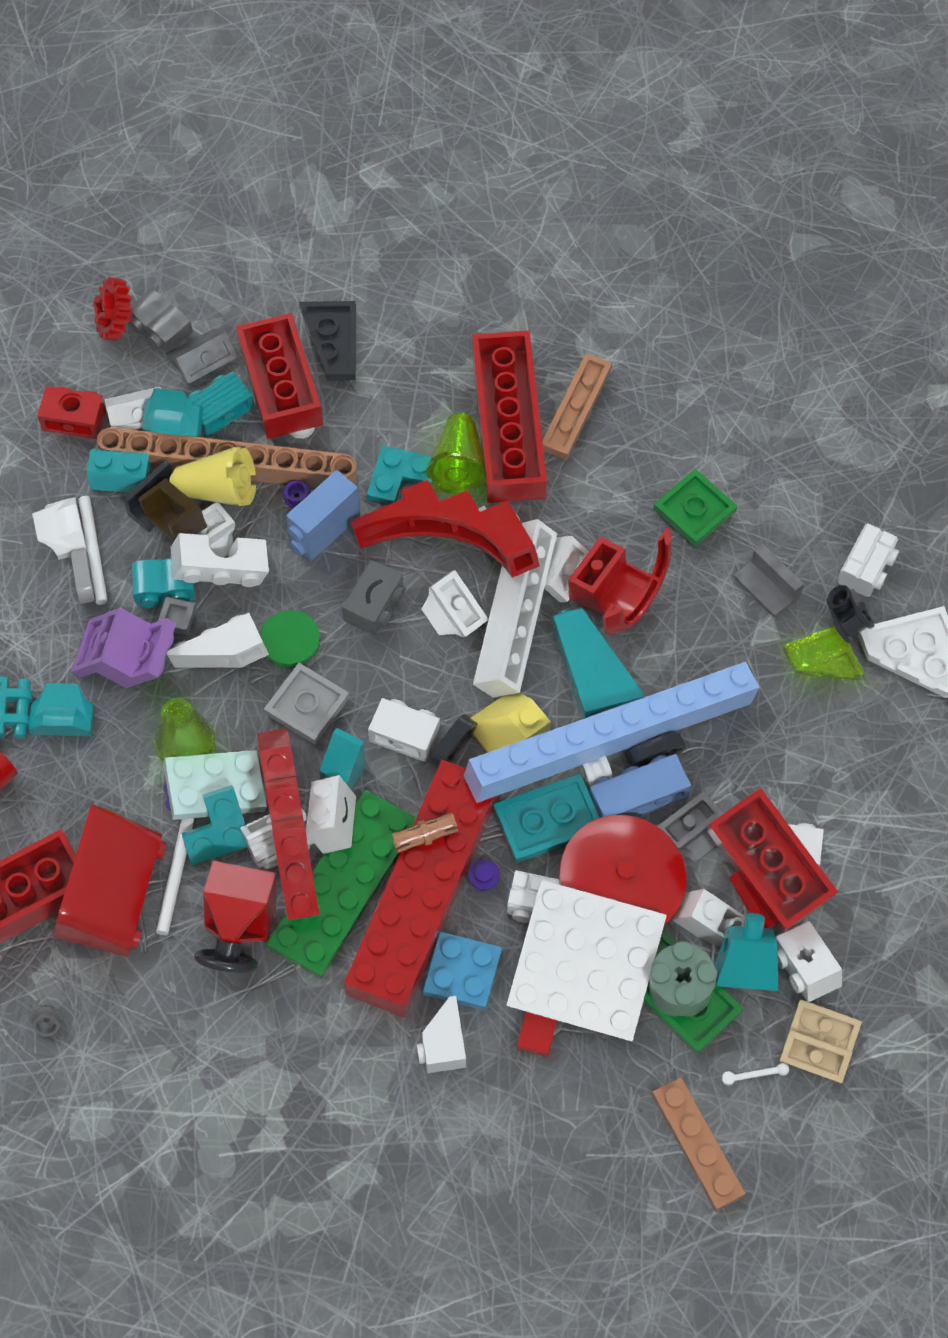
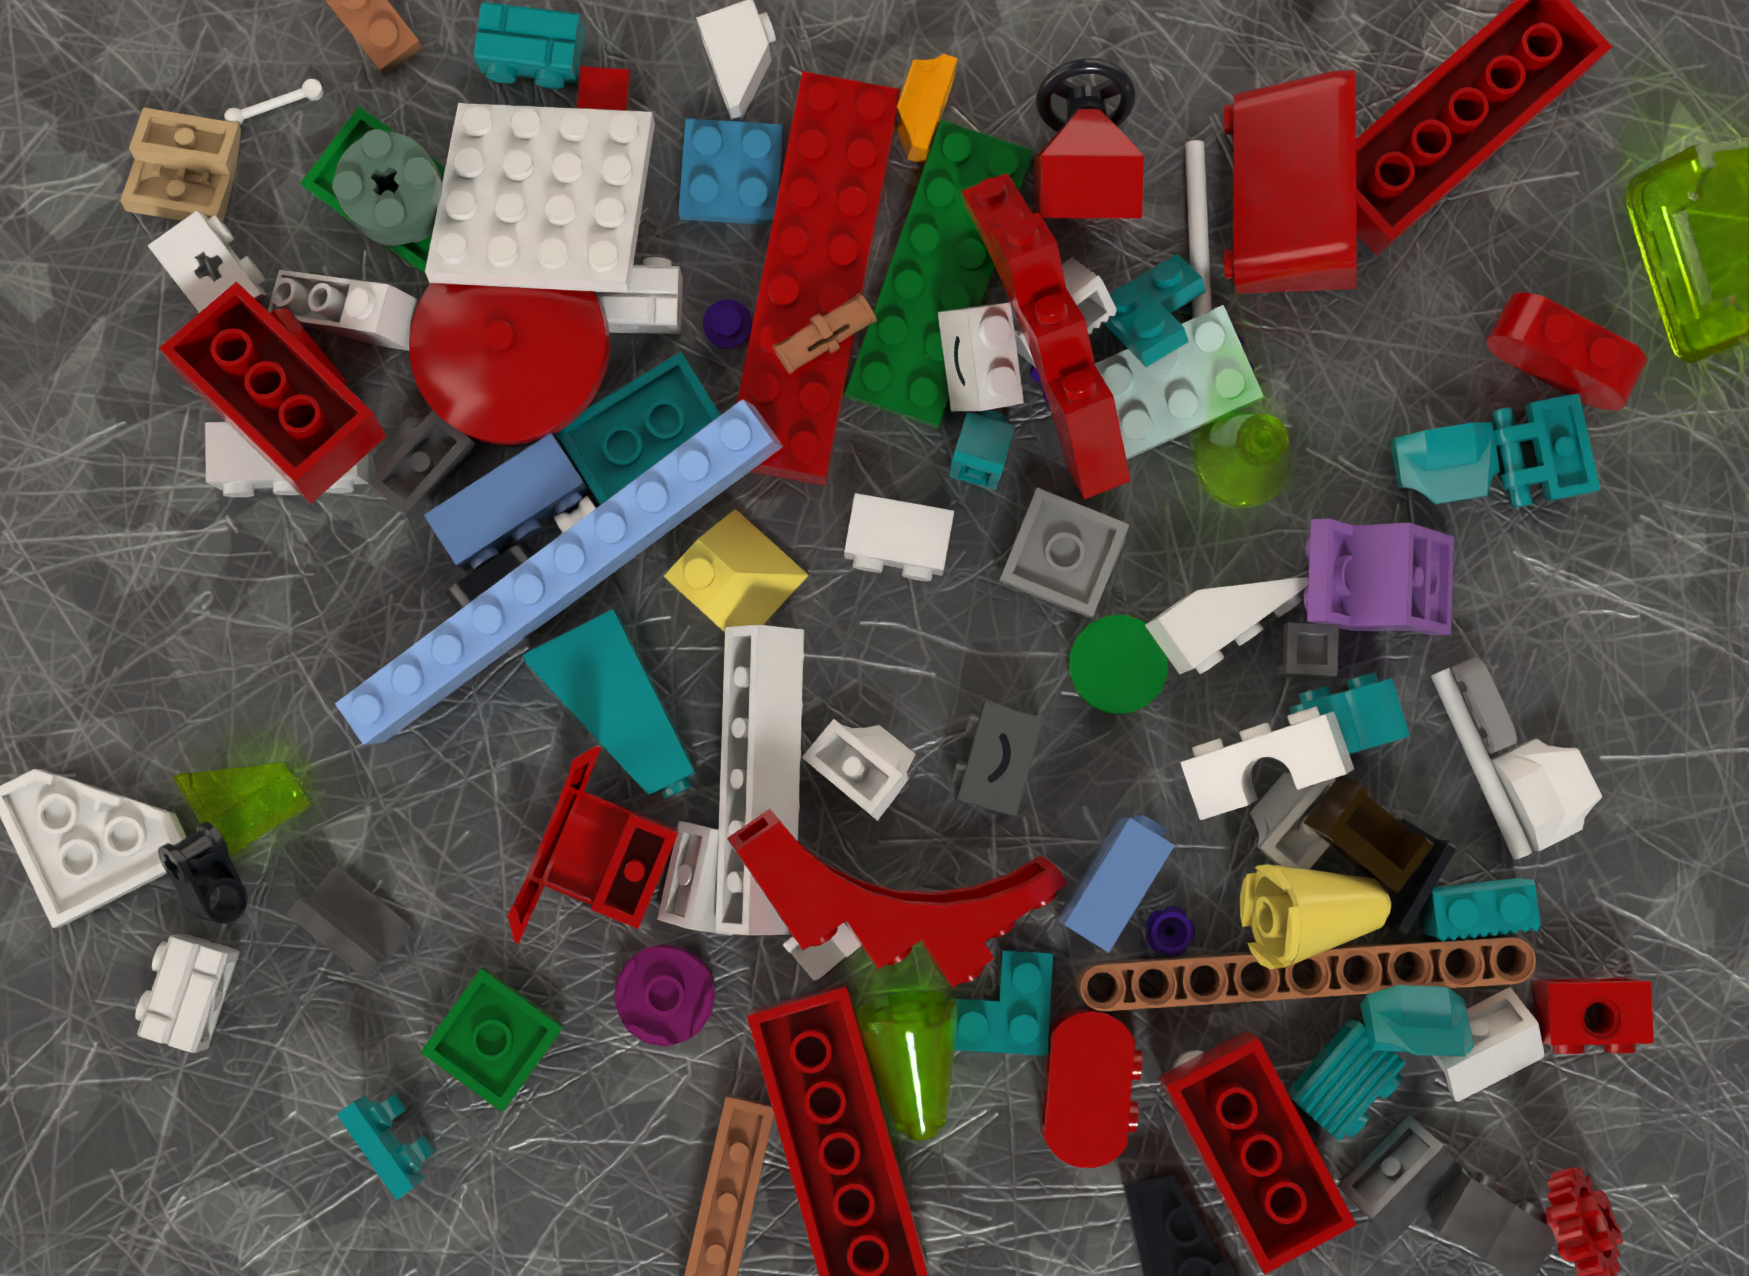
camera: 170 degrees right, 20 degrees up
black beam [430,714,478,767] -> none
teal torso [715,913,778,991] -> none
none -> teal plate [336,1094,436,1201]
none -> teal brick [474,2,586,89]
none -> magenta tile [614,943,716,1047]
none -> light orange slope [896,54,958,165]
none -> red brick [1040,1007,1142,1169]

